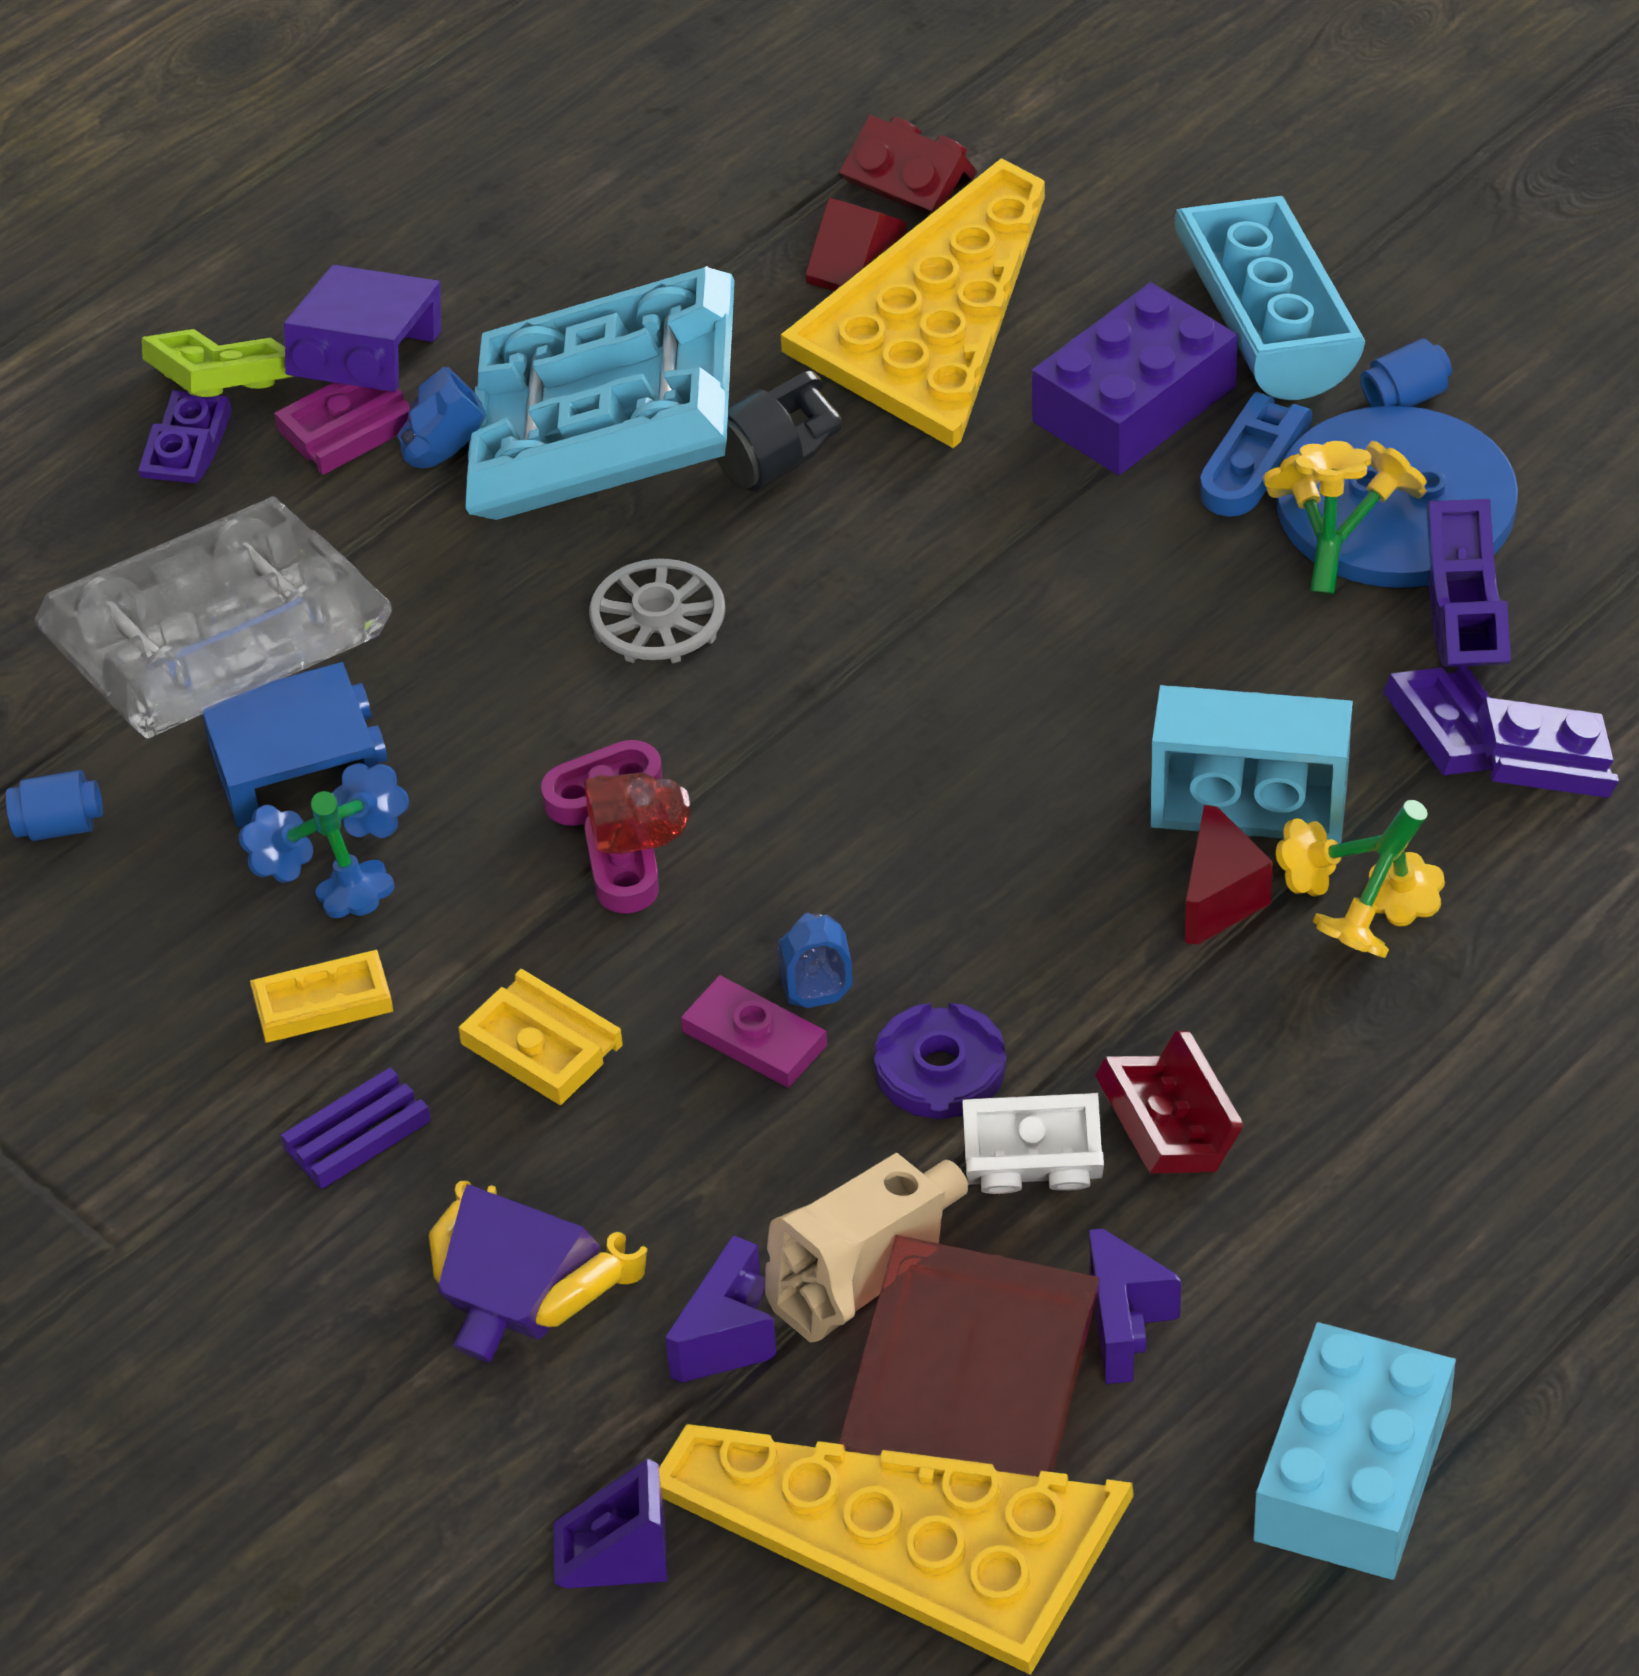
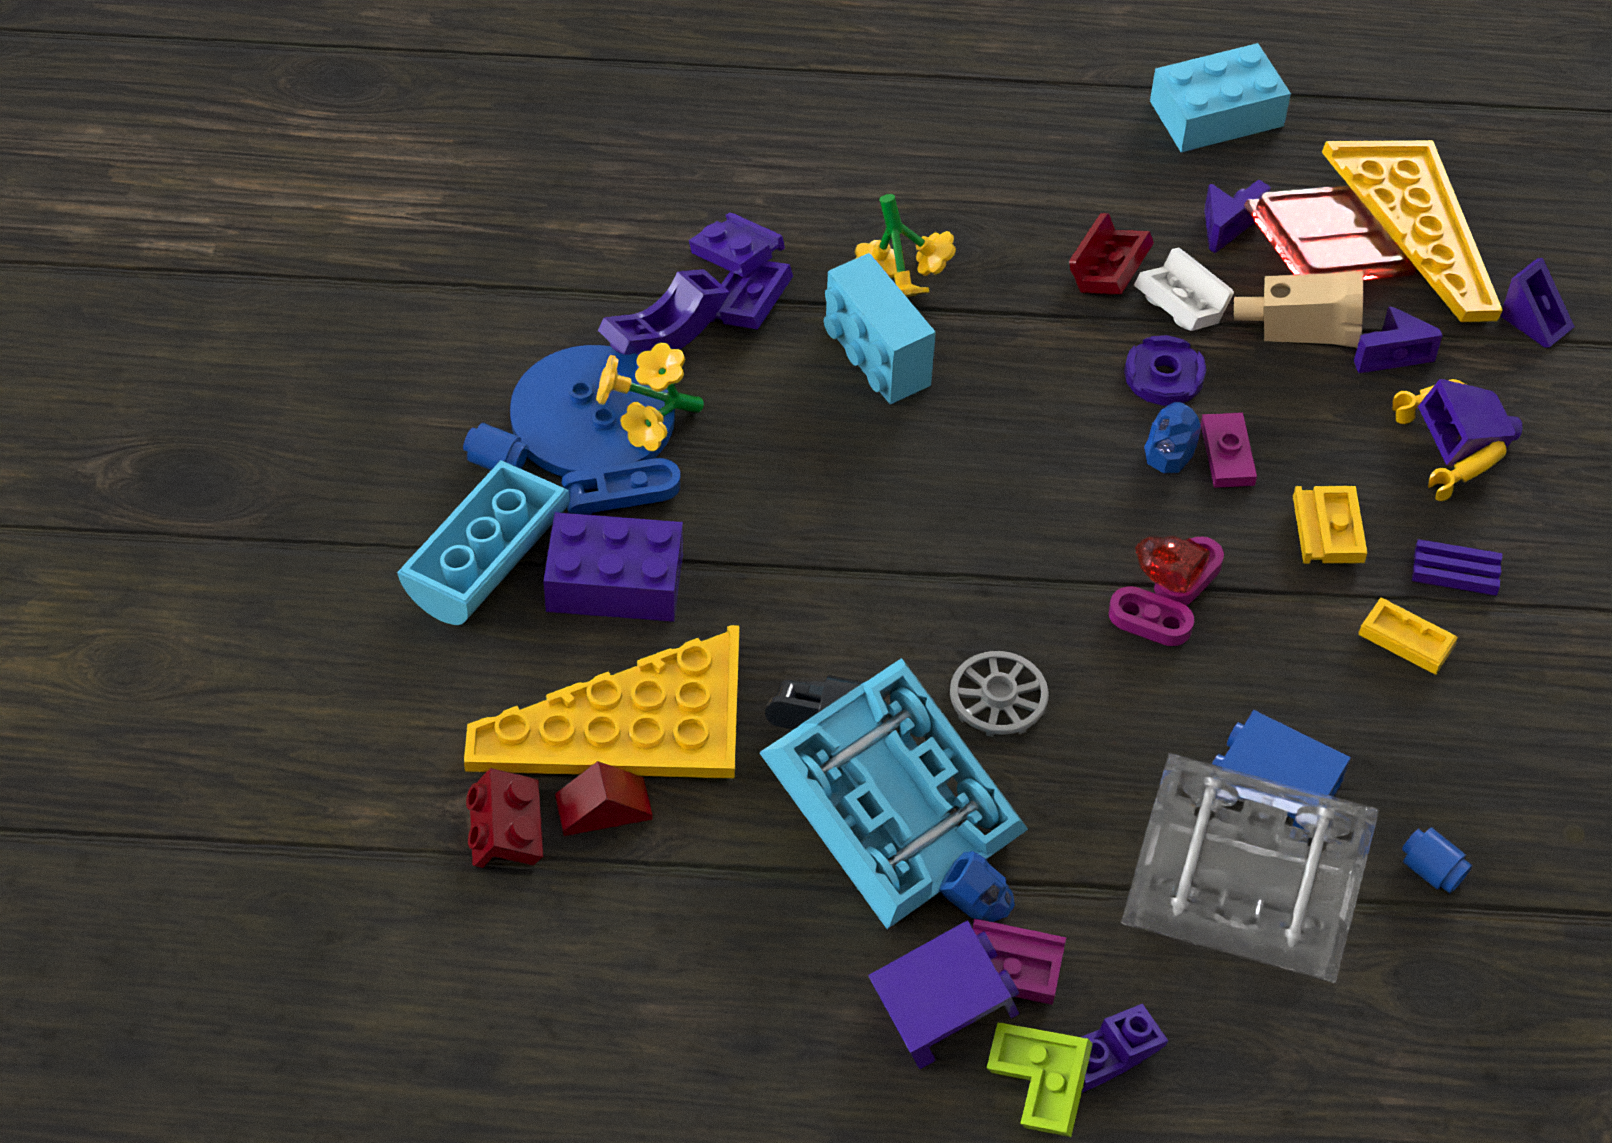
camera: 135 degrees left, 5 degrees up
blue plant [239,763,409,918] -> none
dark red slope [1185,805,1273,945] -> none

